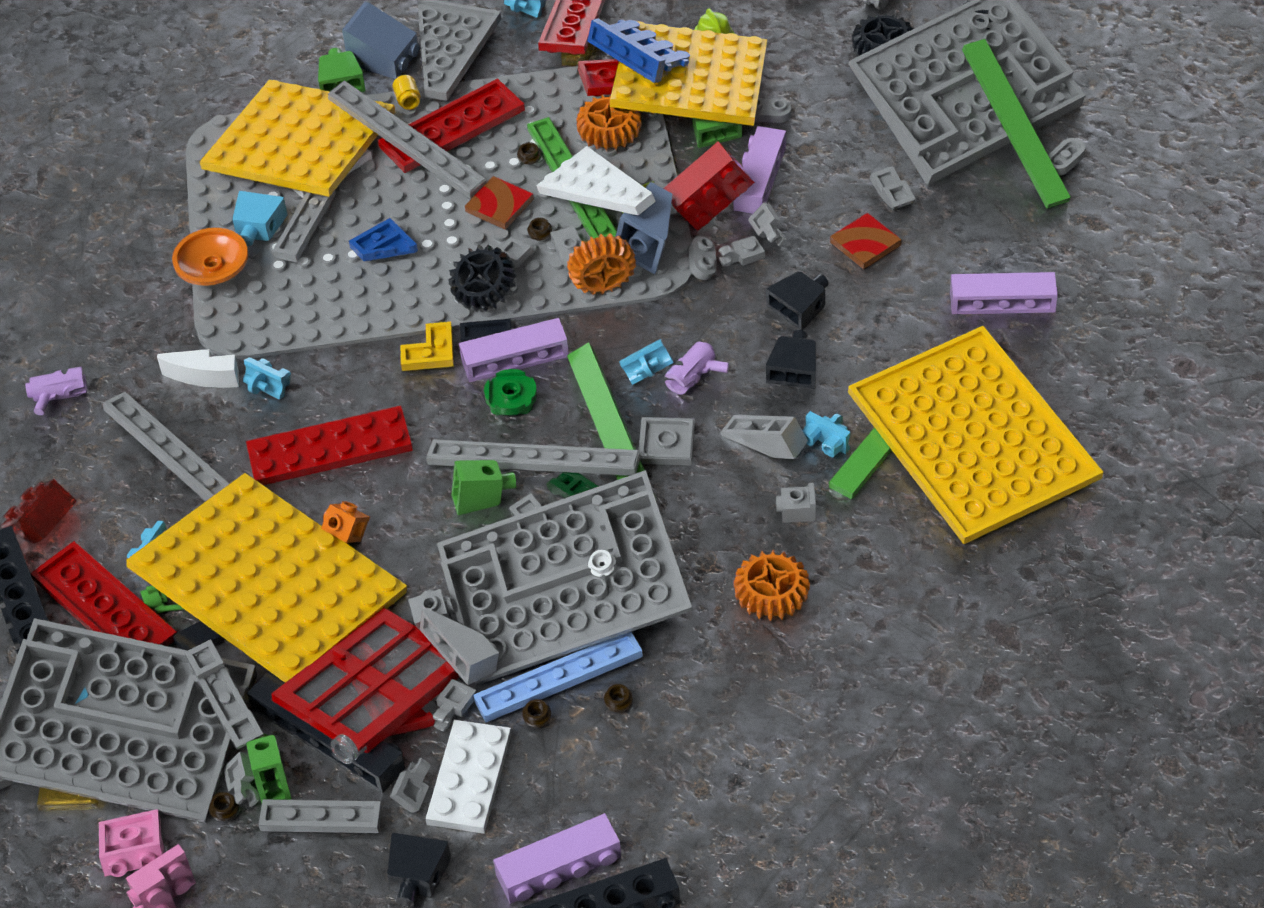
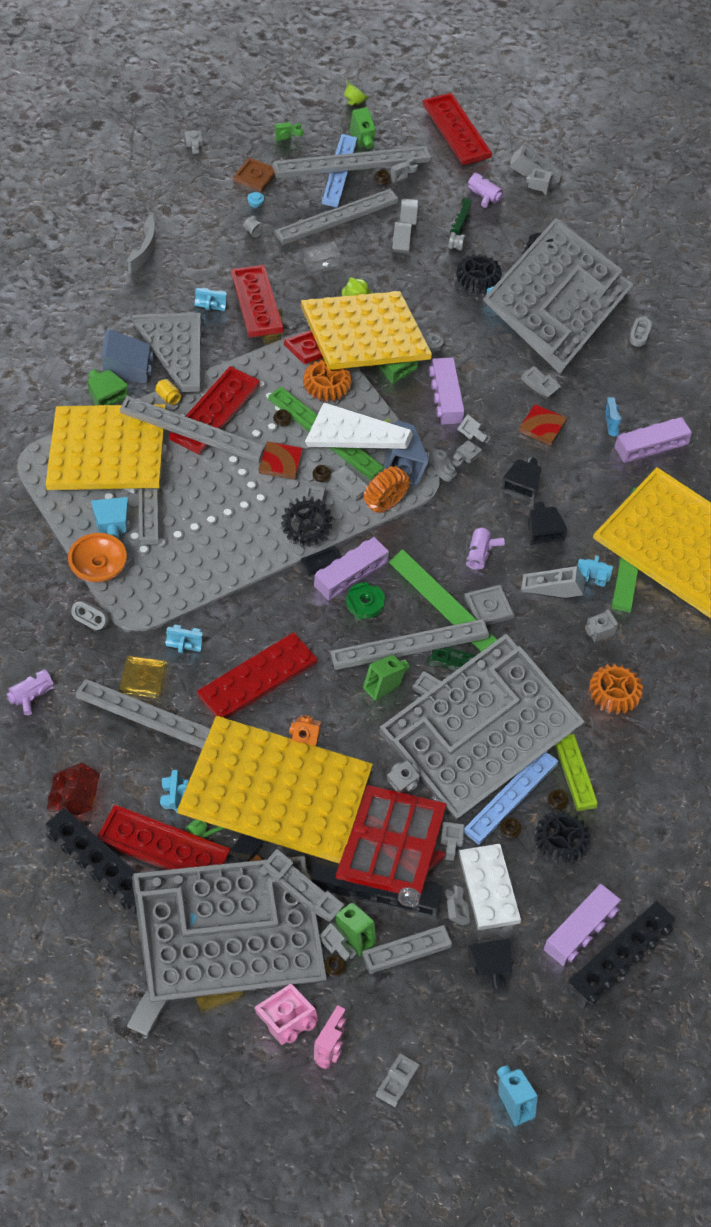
camera: 30 degrees left, 5 degrees up
white slope [157,349,239,388] -> none
blue wing [349,218,418,261] -> none
yellow plate [400,321,454,371] -> none
light grey slope [420,608,499,685] -> none
blue fence [588,18,690,83] -> none
white plate [588,550,616,577] -> none
medium azure hips [619,339,674,385] -> none
red brick [663,141,755,231] -> none
bright green tile [962,39,1071,209] -> none
none -> light grey plate [71,601,109,630]
none -> clear yellow plate [119,656,167,698]
none -> black gear [534,810,591,866]
none -> lime plate [555,734,598,812]
none -> dark azure plate [605,397,622,436]

